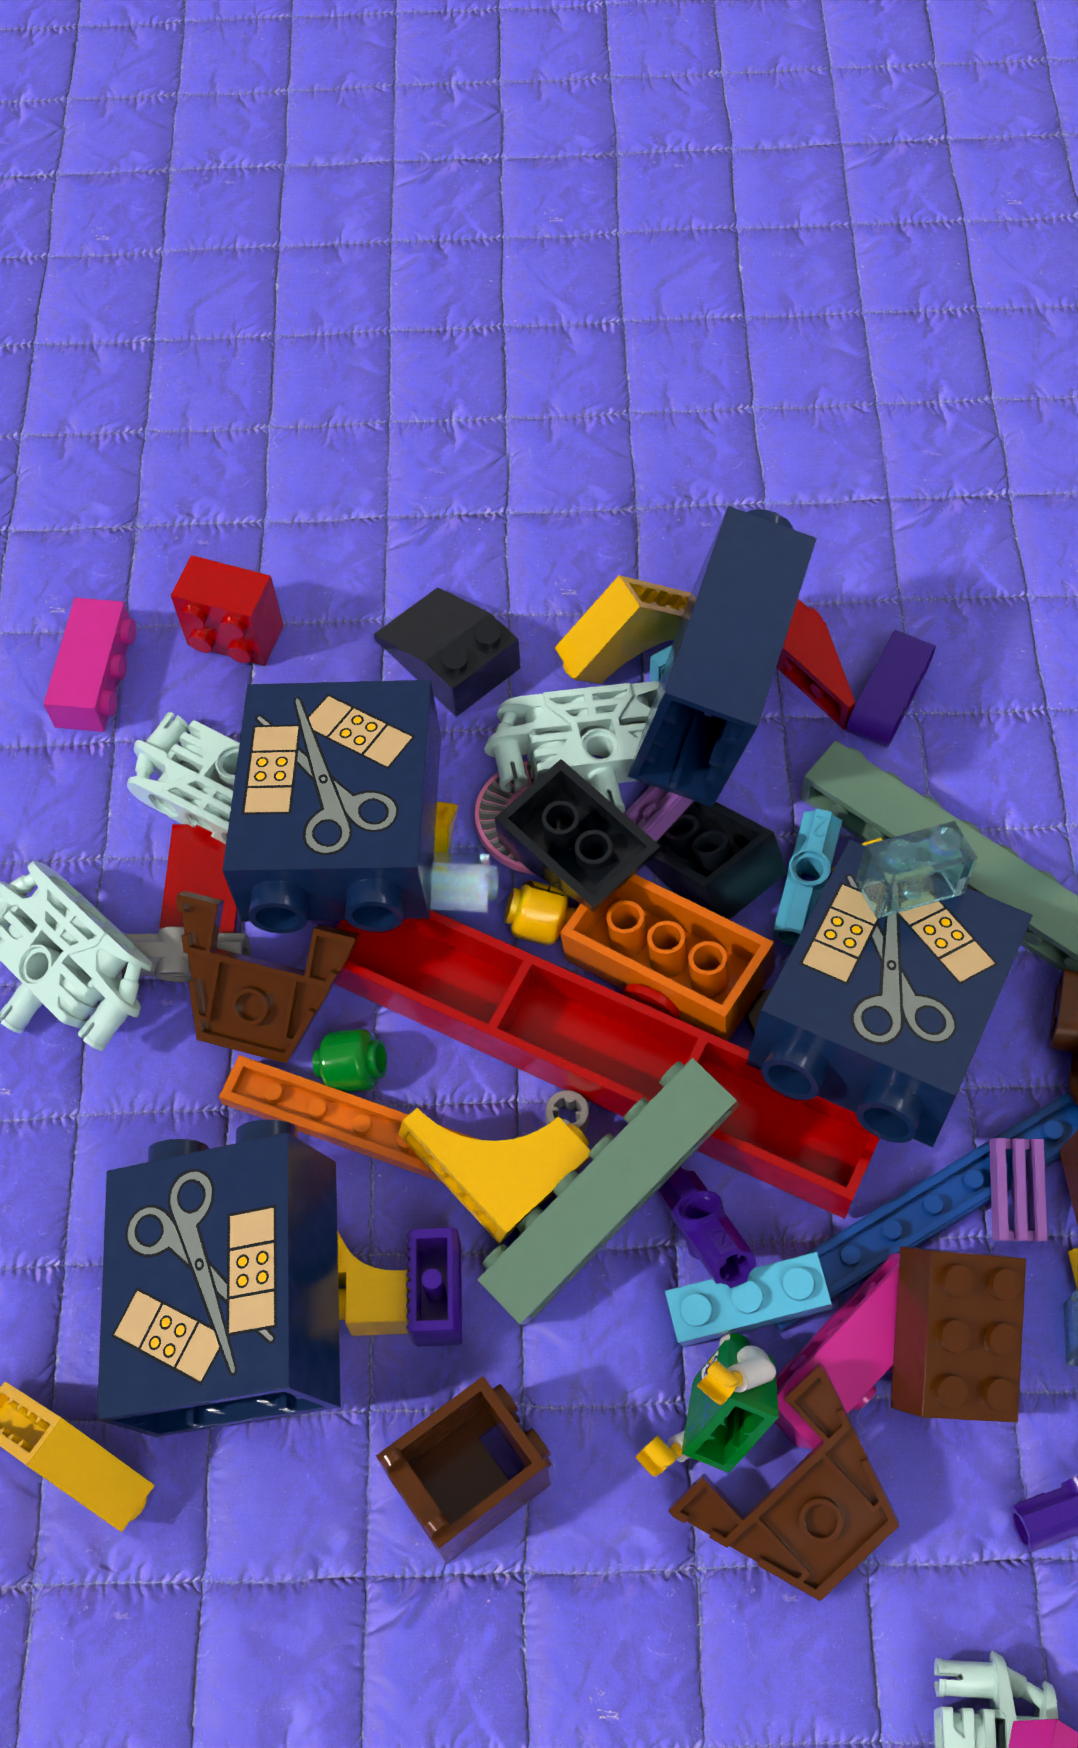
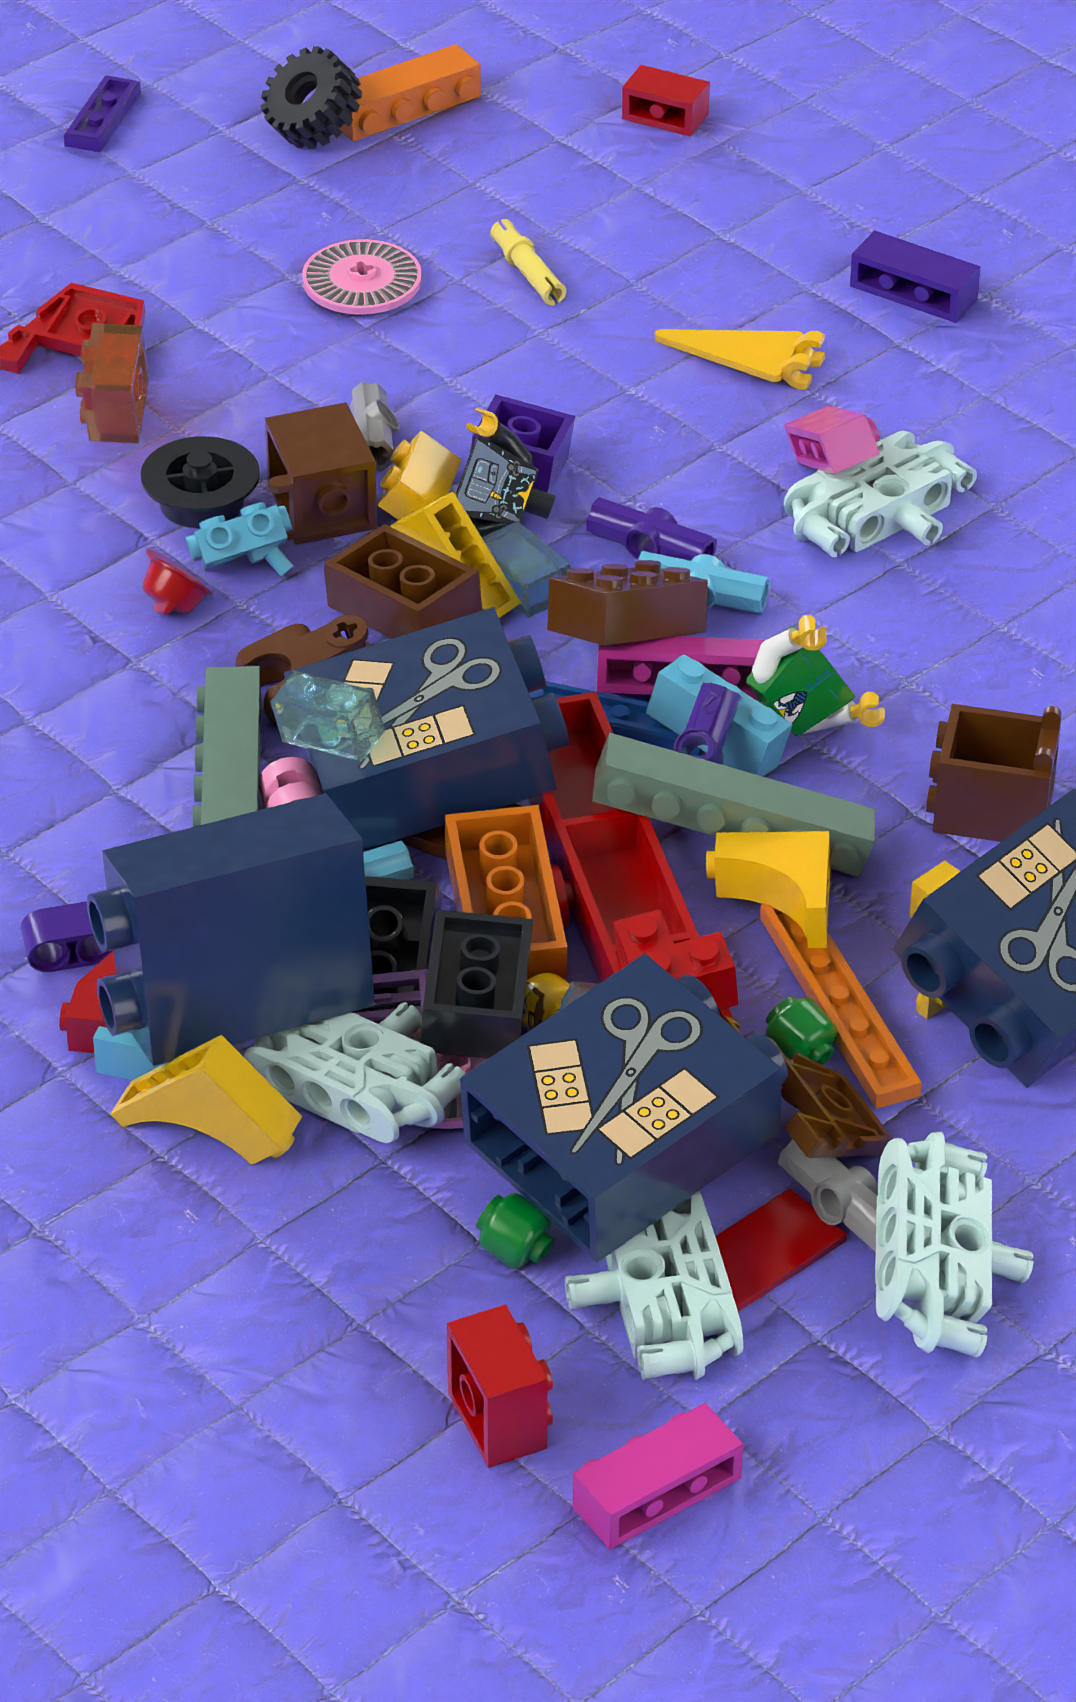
camera: 135 degrees left, 20 degrees down
black slope [374,587,521,717] -> none
dark purple brick [406,1227,462,1347] -> none
light grey bush [546,1090,589,1132] -> none
reddish brown wing [668,1362,899,1601] -> none
none -> red brick [613,909,739,1010]
none -> medium azure piece [638,551,770,615]

